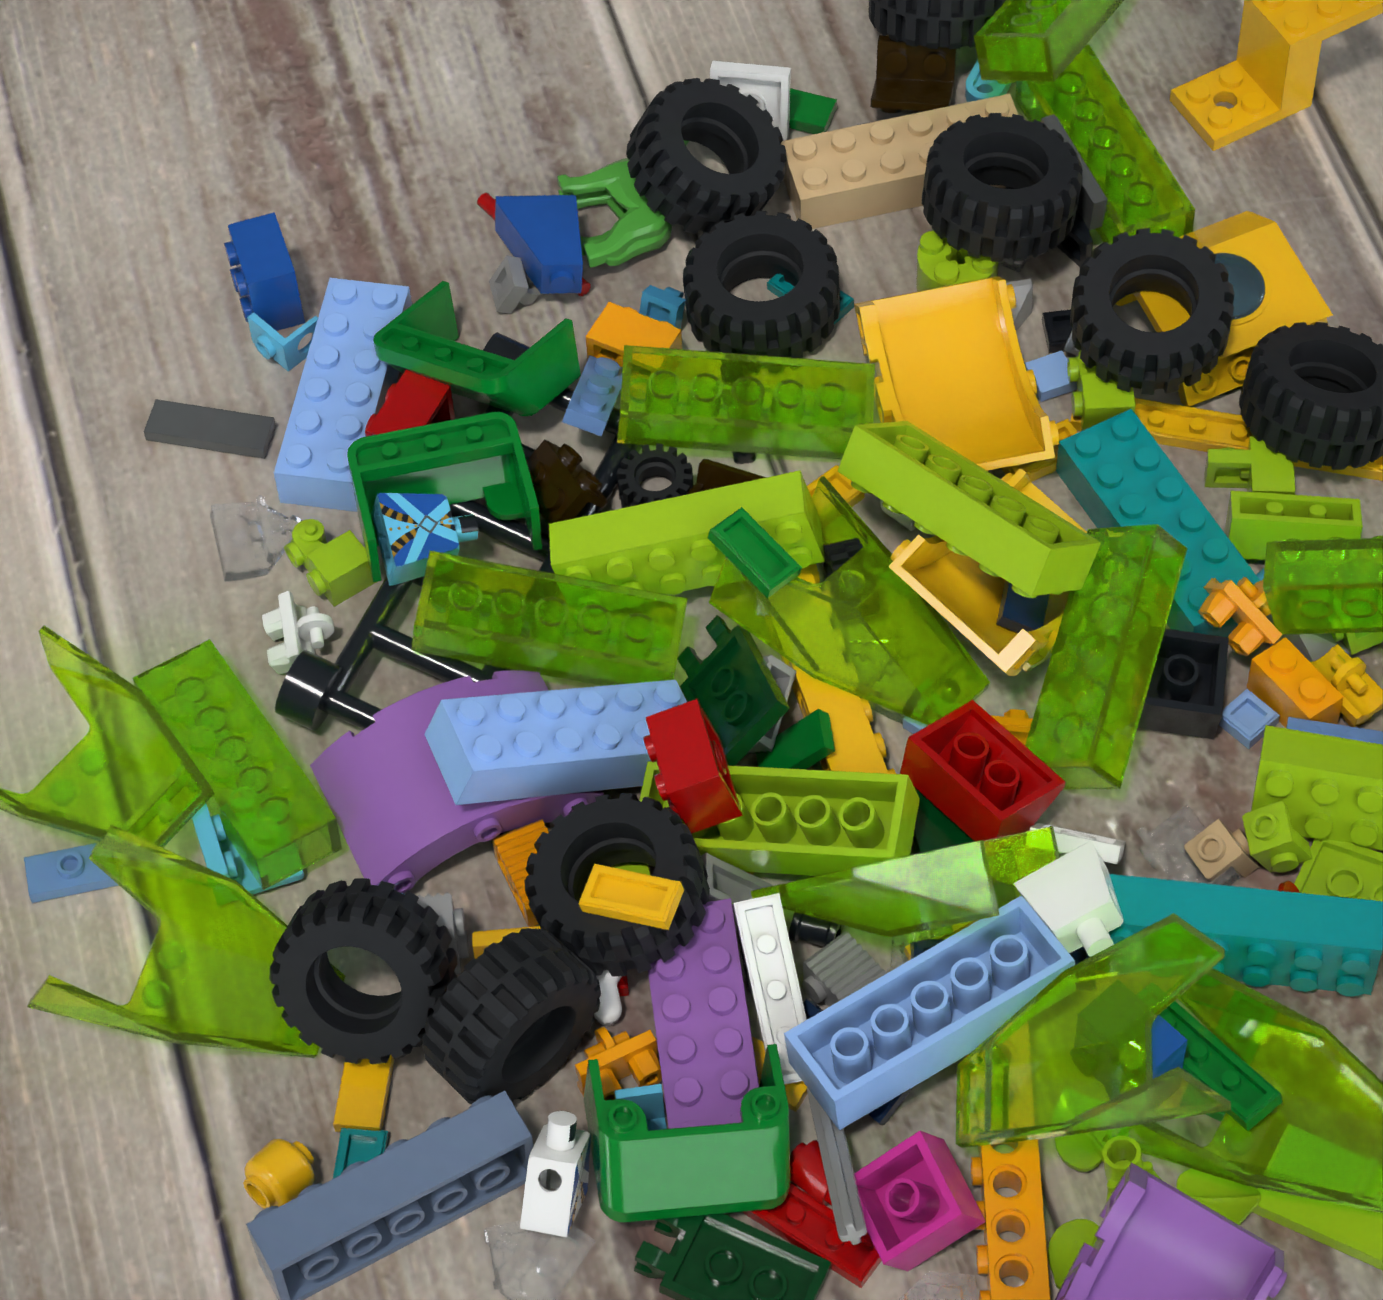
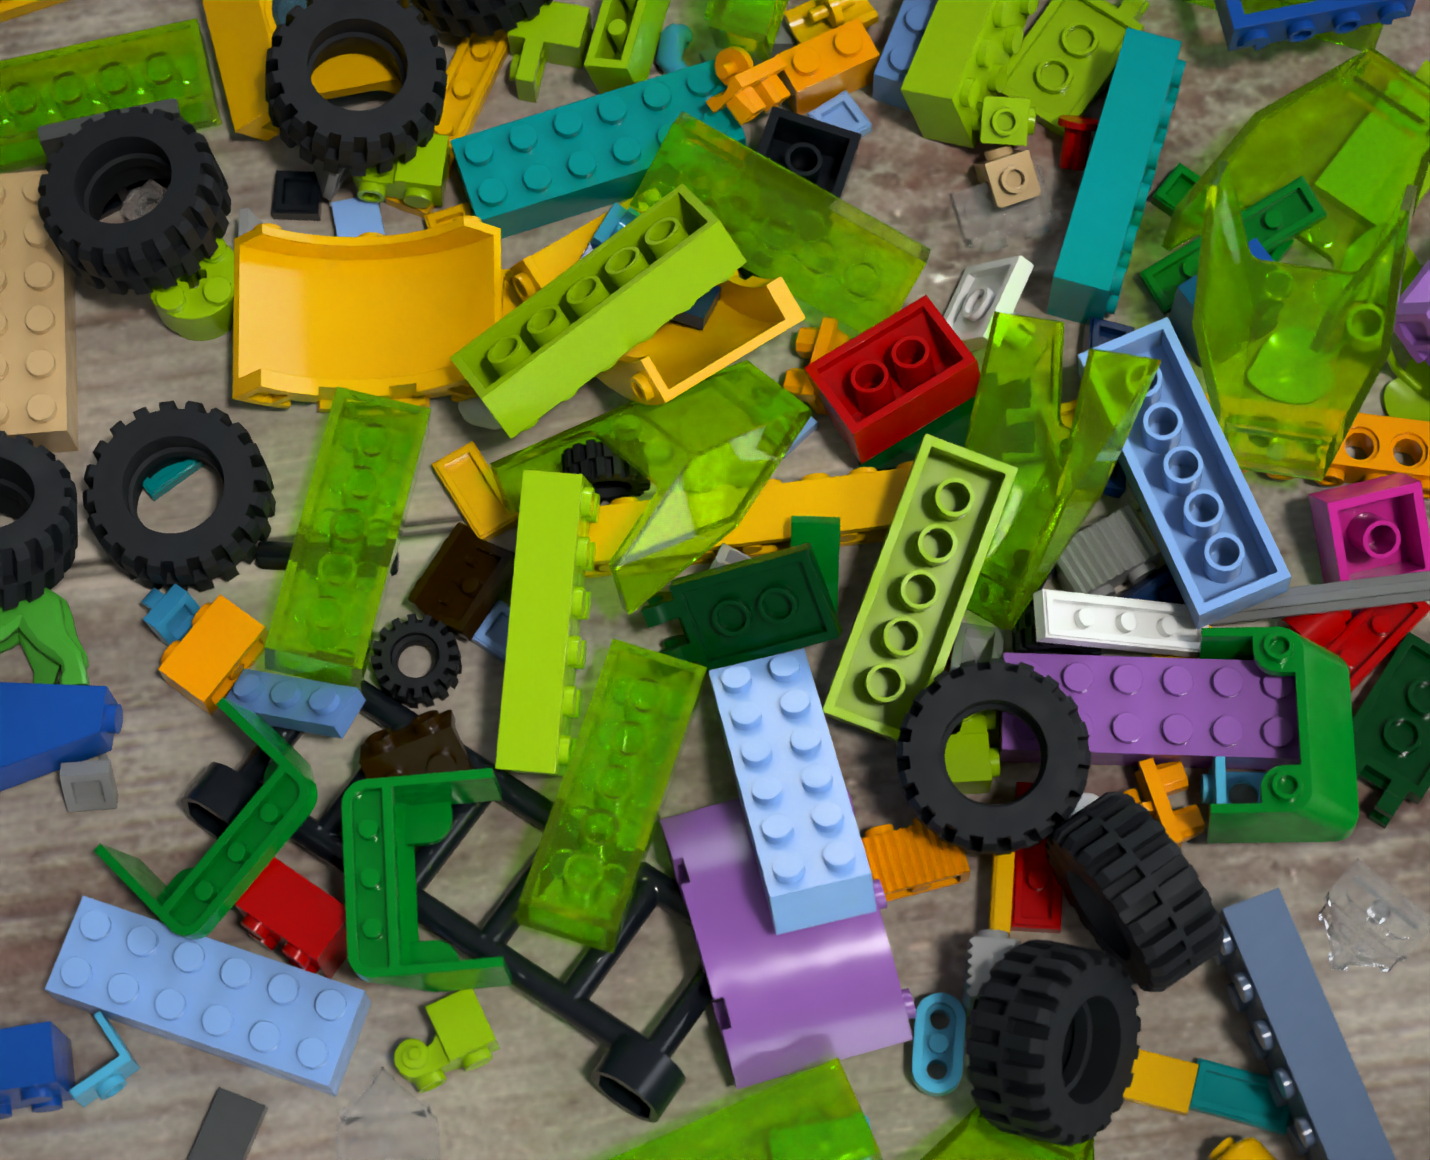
camera: 80 degrees left, 15 degrees up
white hips [262,591,334,675] -> none
torso [371,493,478,586] -> none
white torso [520,1111,591,1237] -> none
yellow tile [578,864,684,930] -> none
red brick [643,699,743,834] -> none
green tile [707,507,802,598] -> none
white torso [1014,840,1124,958] -> none

